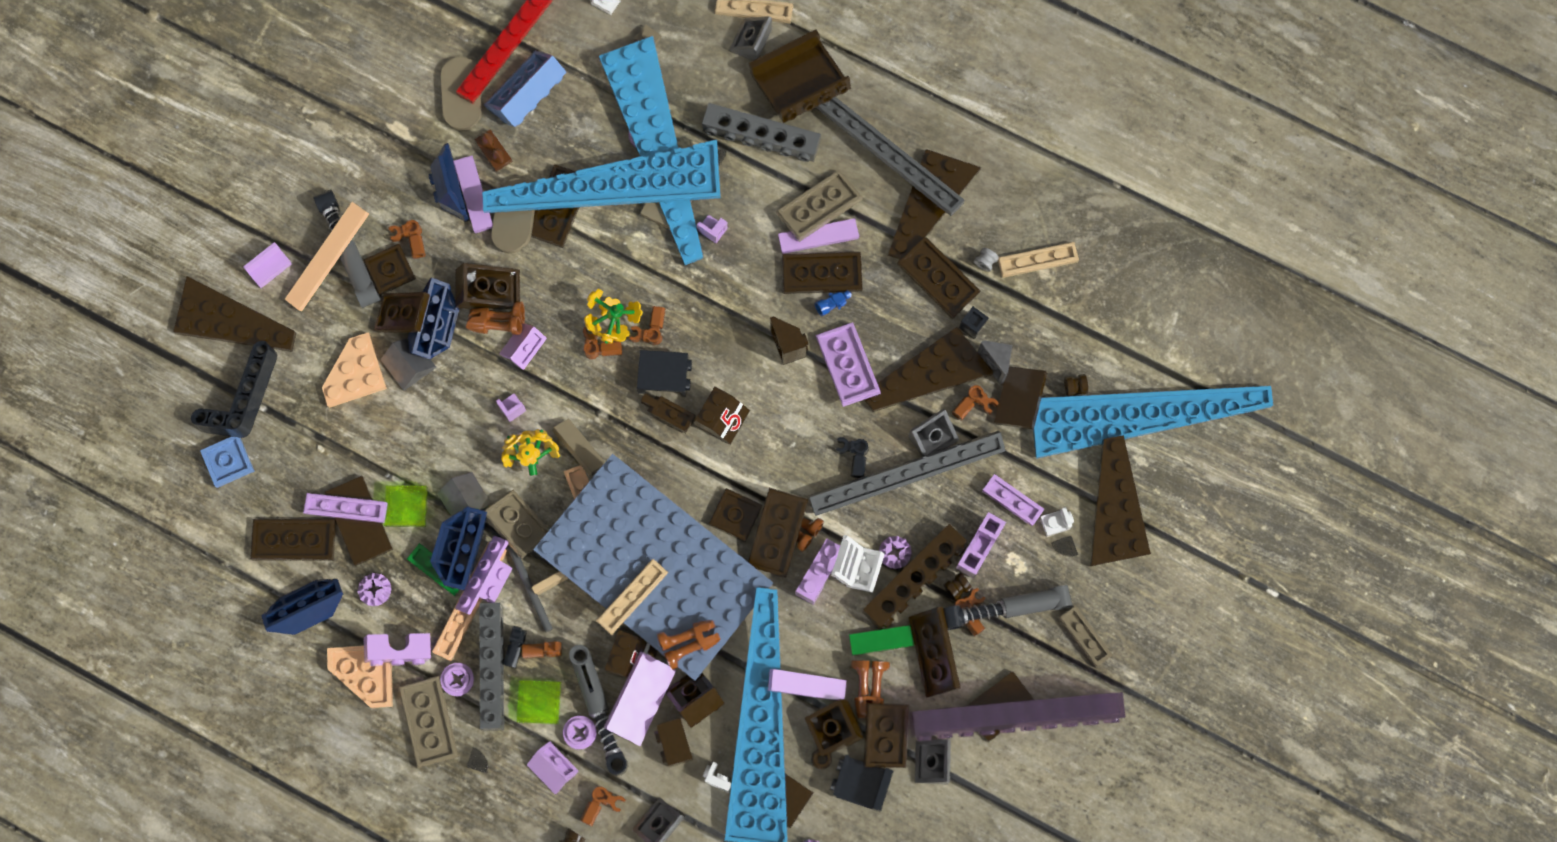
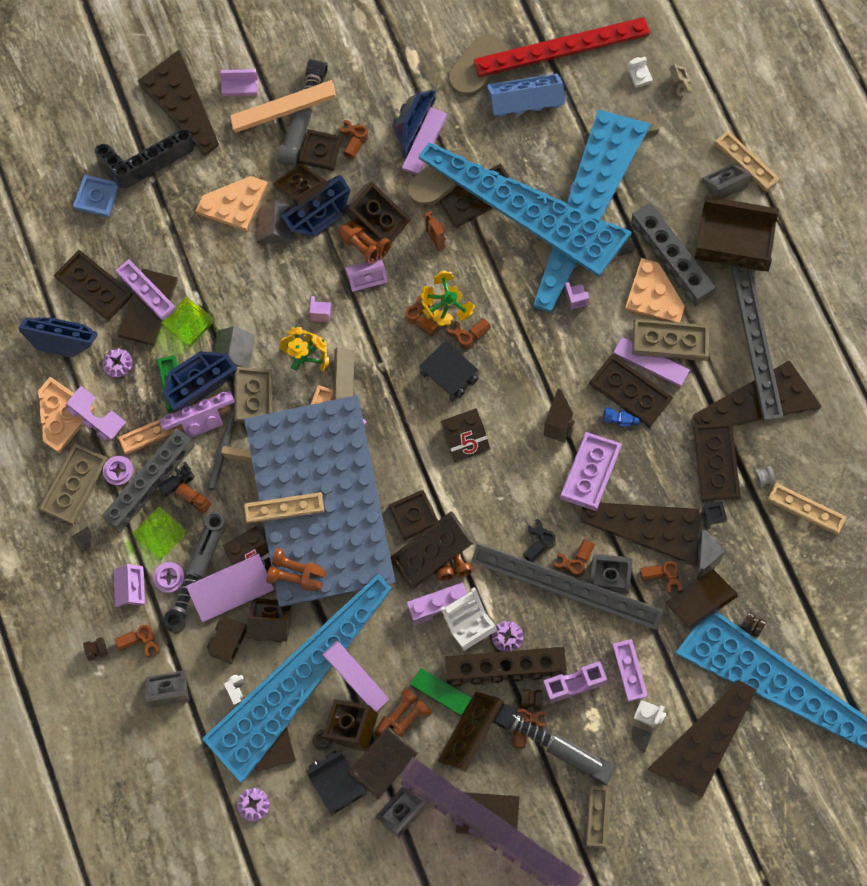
camera: 45 degrees right, 5 degrees down
reddish brown tile [474,129,512,172] -> none
dark brown hinge [641,394,696,434] -> none
none -> dark orange plate [424,211,446,251]
none -> dark orange bar [553,539,595,577]
none -> light nougat plate [625,258,685,323]

